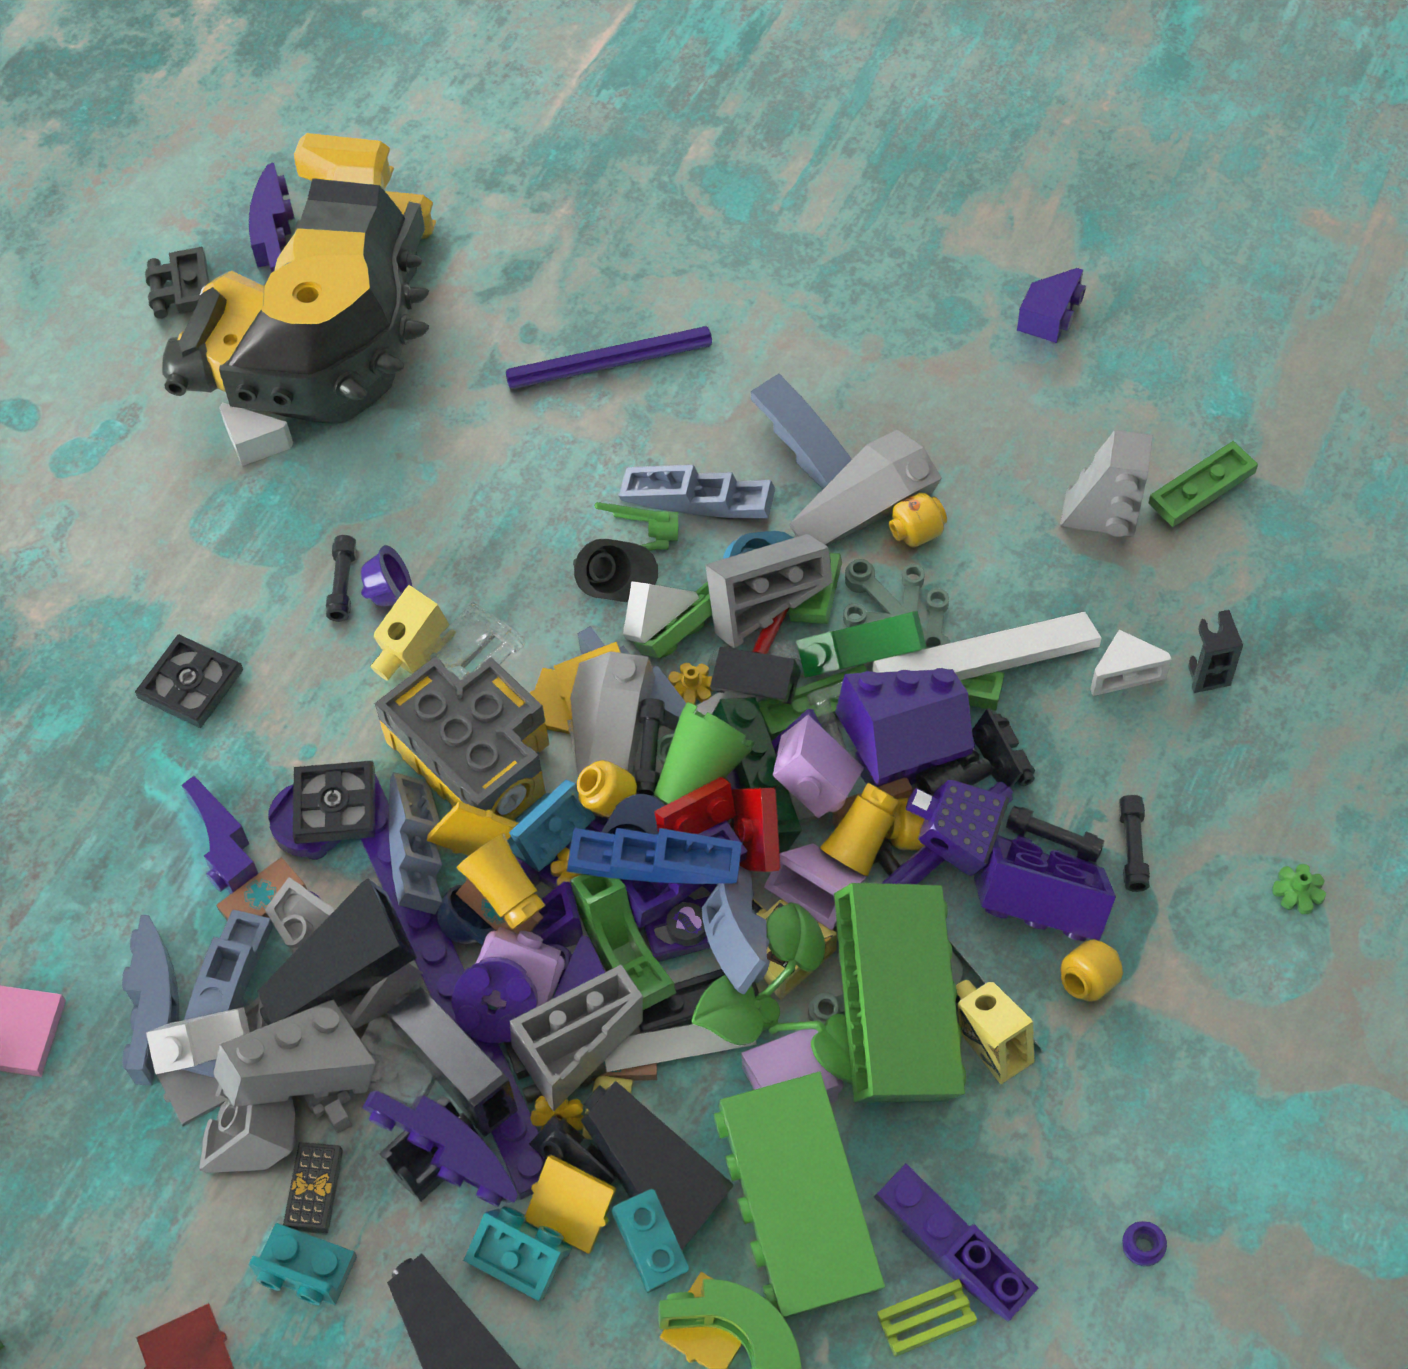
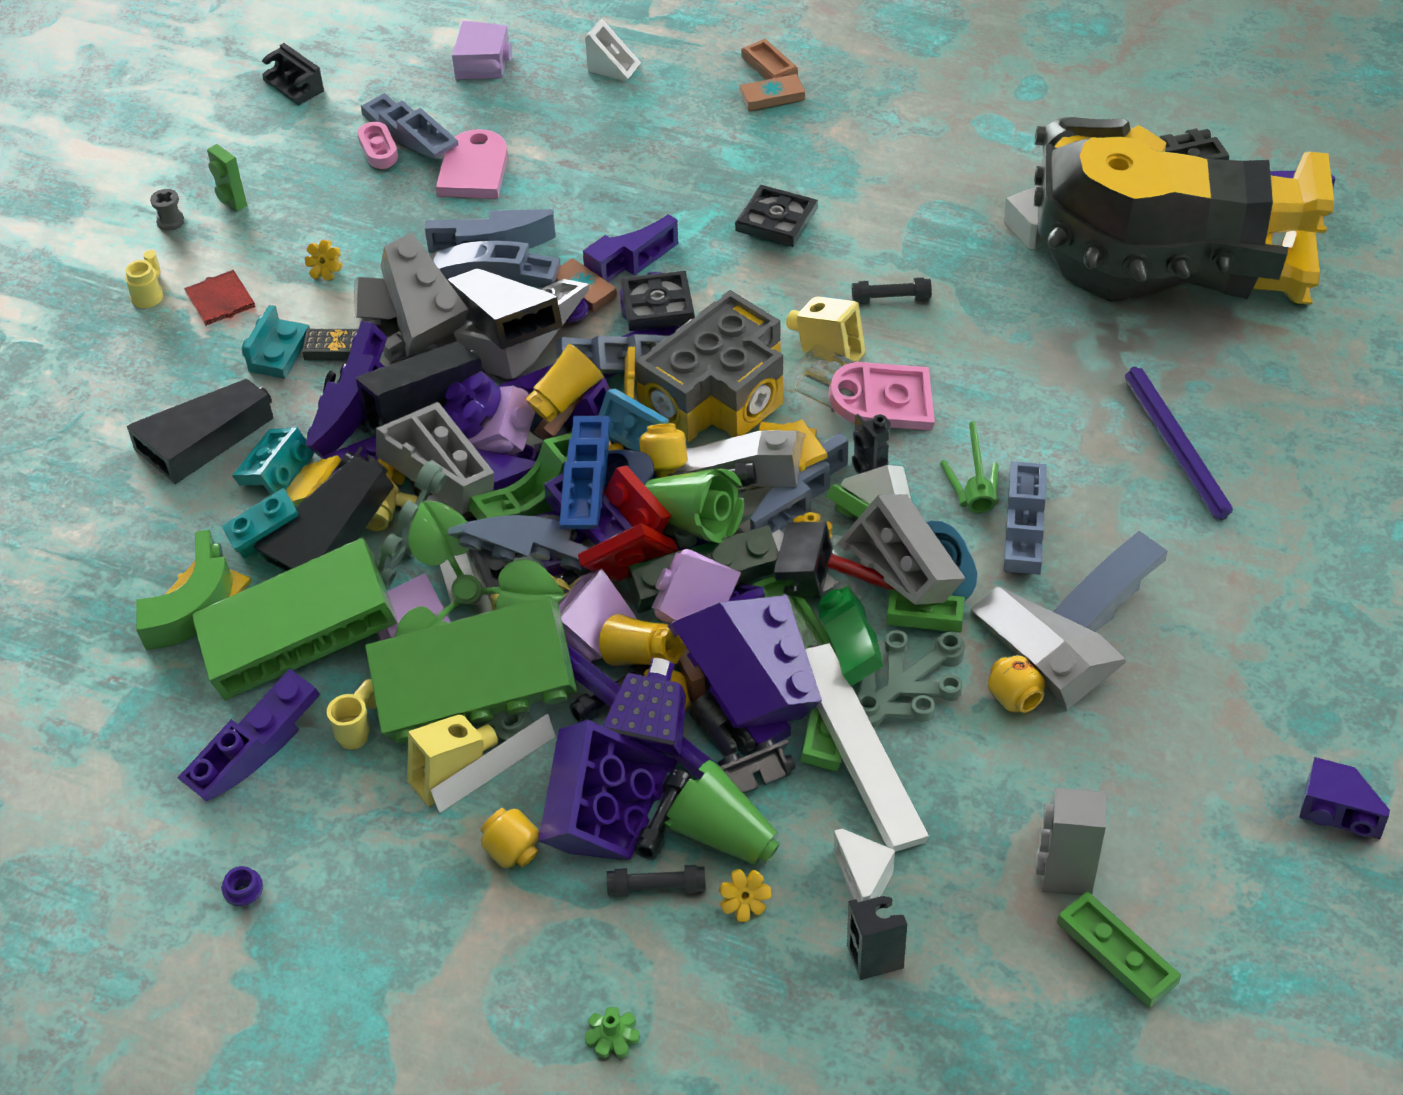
camera: 85 degrees right, 10 degrees down
white arch [146,1007,250,1074] -> none
dark purple piece [361,545,412,607] -> none
pearl dark grey piece [573,538,658,602] -> none
lime tile [877,1279,977,1357] -> none
none -> yellow plant [305,240,343,281]
none -> light yellow piece [327,679,377,750]
none -> sand green plant [376,461,447,590]
none -> bright green cone [664,760,780,866]
none -> yellow plant [719,869,772,922]
none -> bright pink tile [828,362,935,430]
none -> black hinge [852,414,891,474]

